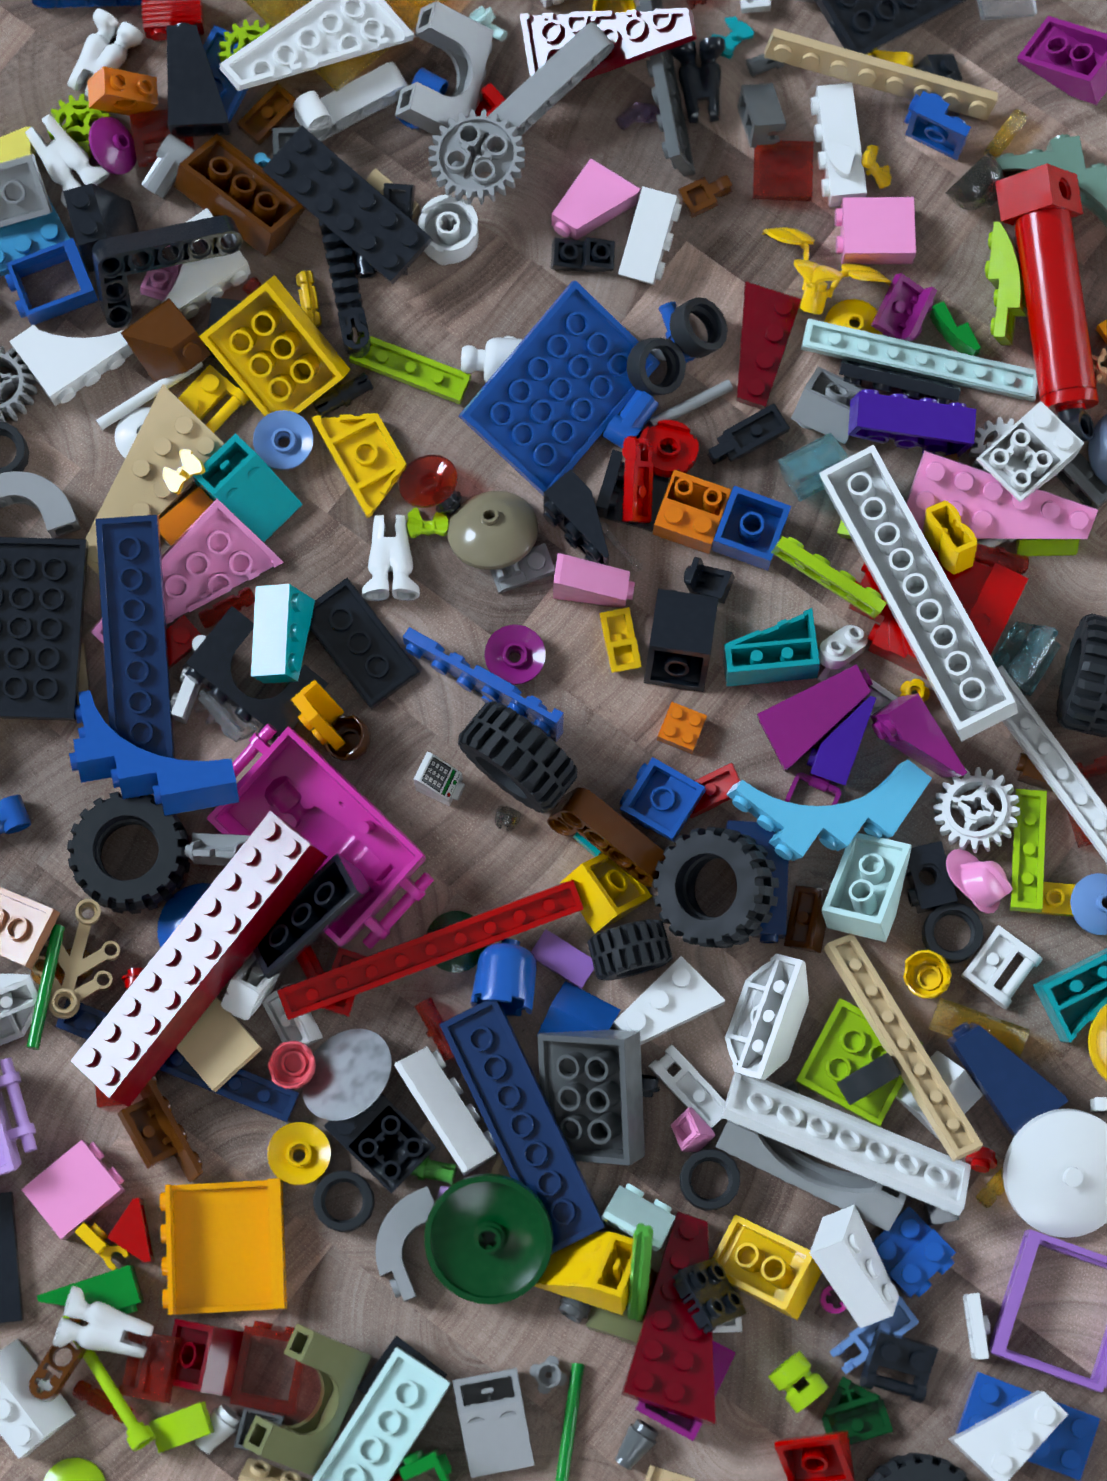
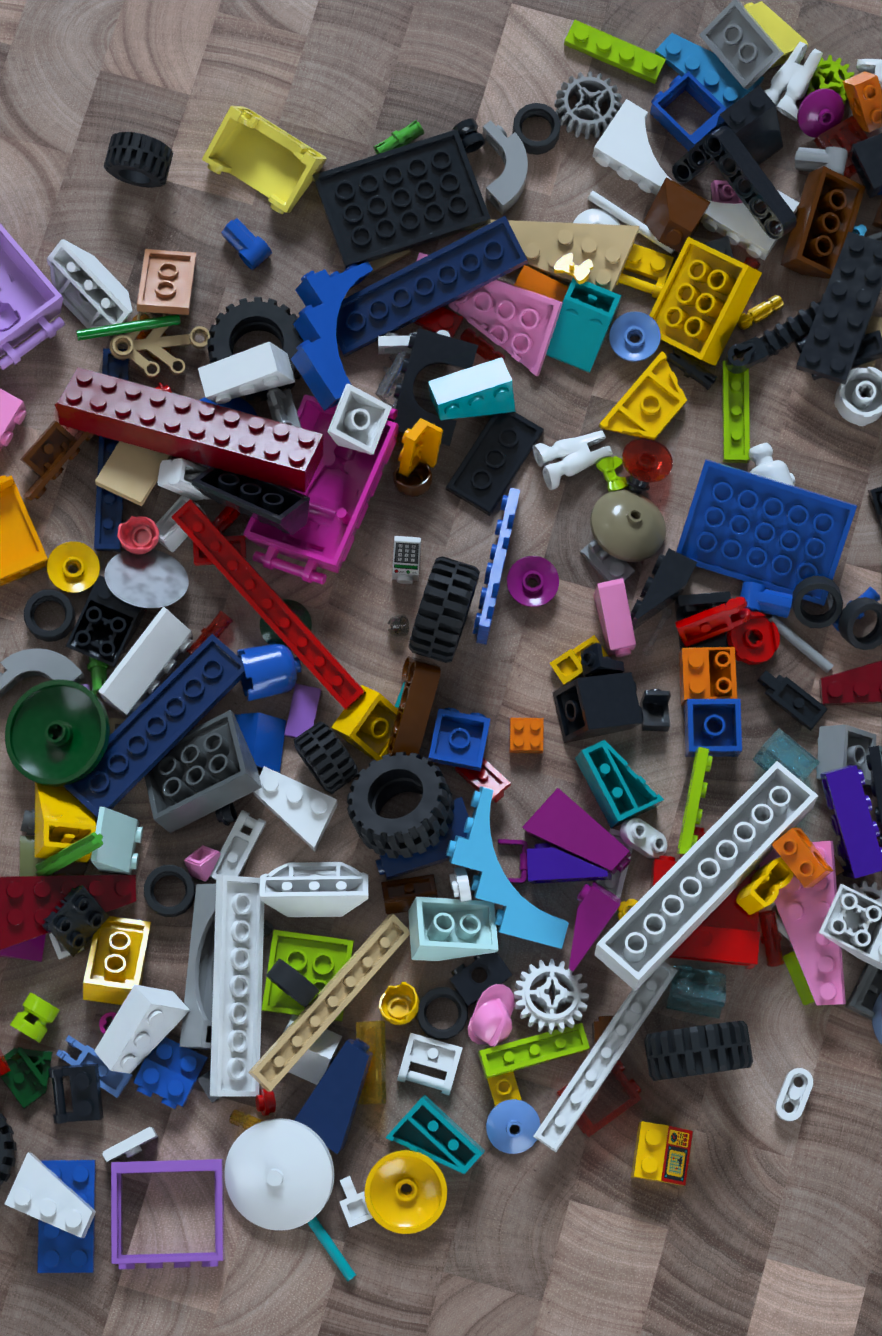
camera: 65 degrees right, 0 degrees up
none -> white wedge [198,342,295,404]
none -> white slope [327,384,392,455]
none -> white plate [449,867,471,902]
none -> black bracket [581,643,625,677]
none -> orange brick [772,828,833,888]

